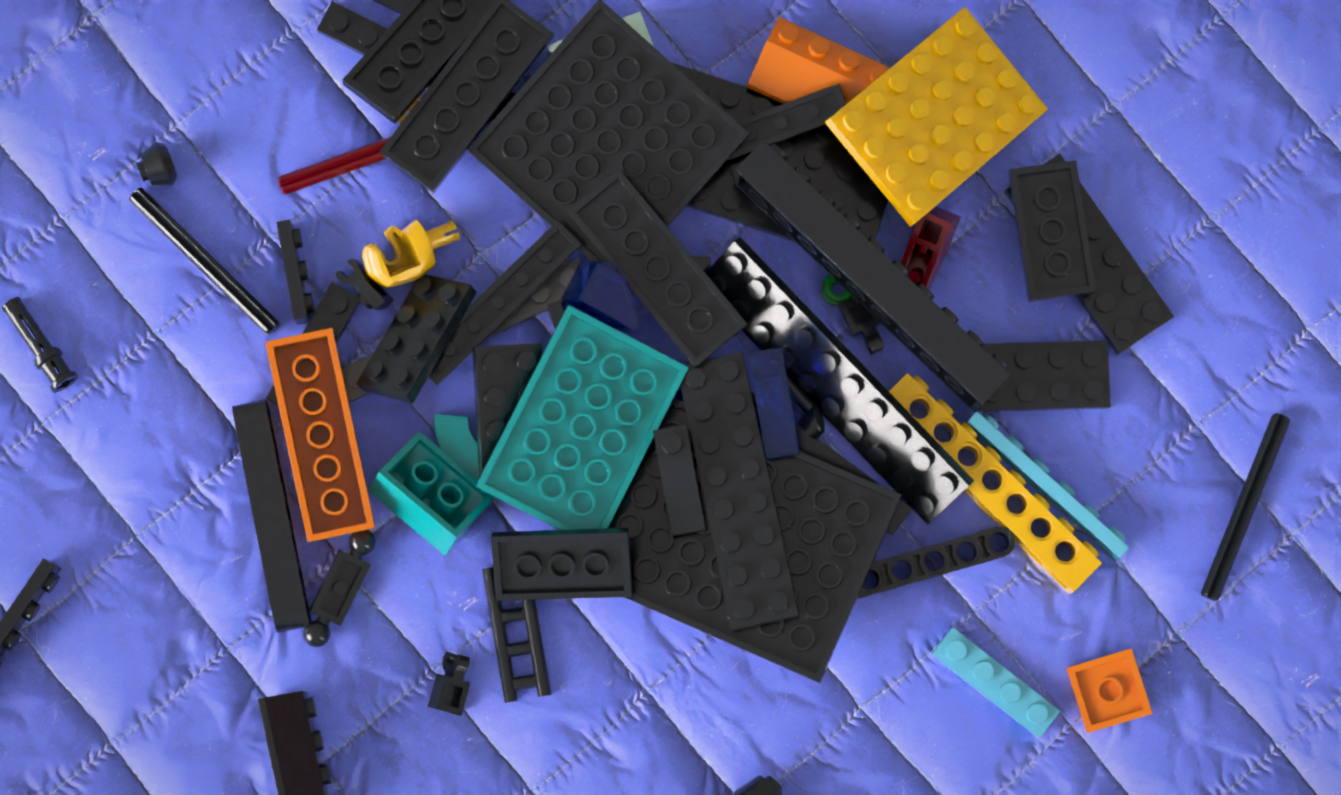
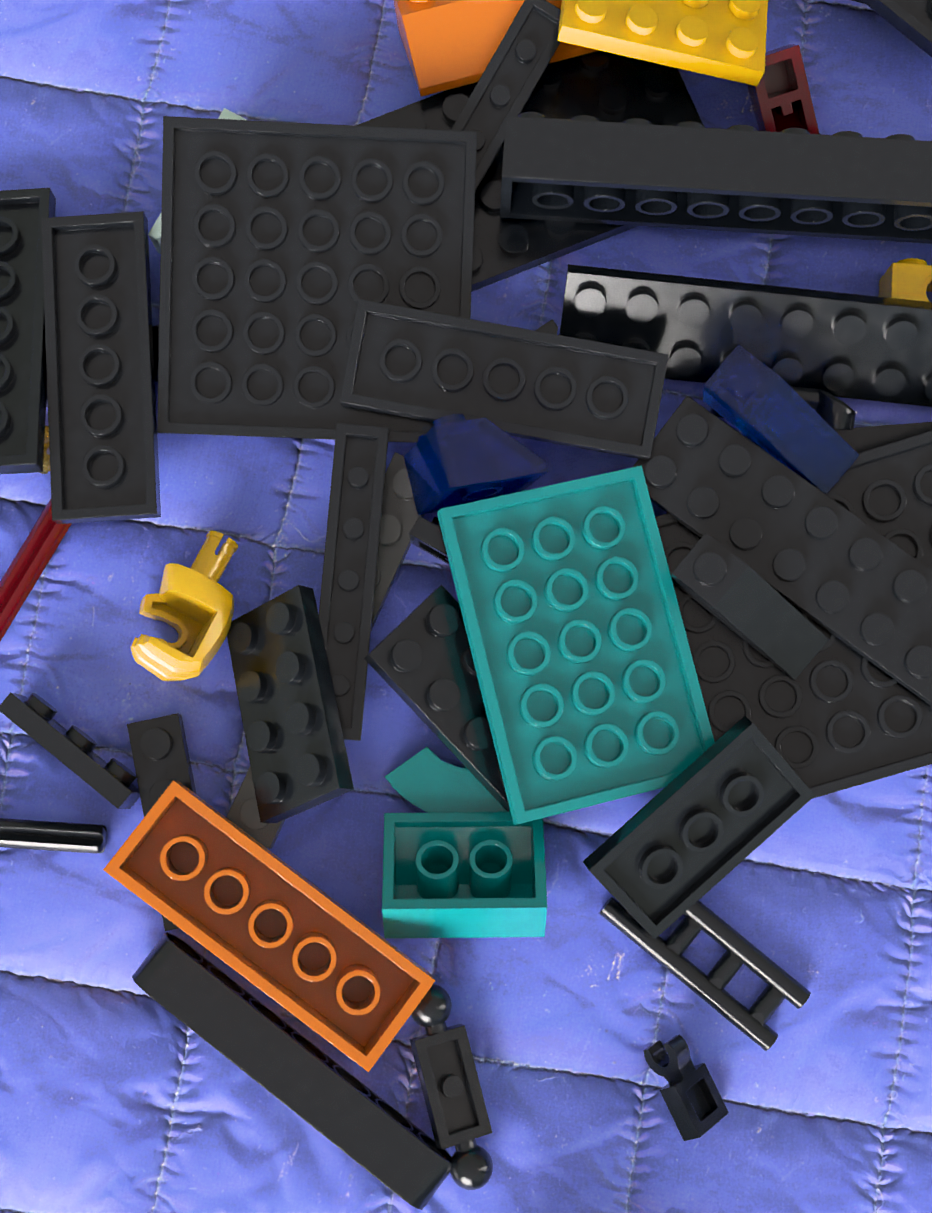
camera: 35 degrees left, 0 degrees up
black plate [335,259,394,310] -> none
green plate [821,275,853,306] -> none
black plate [839,298,884,355] -> none

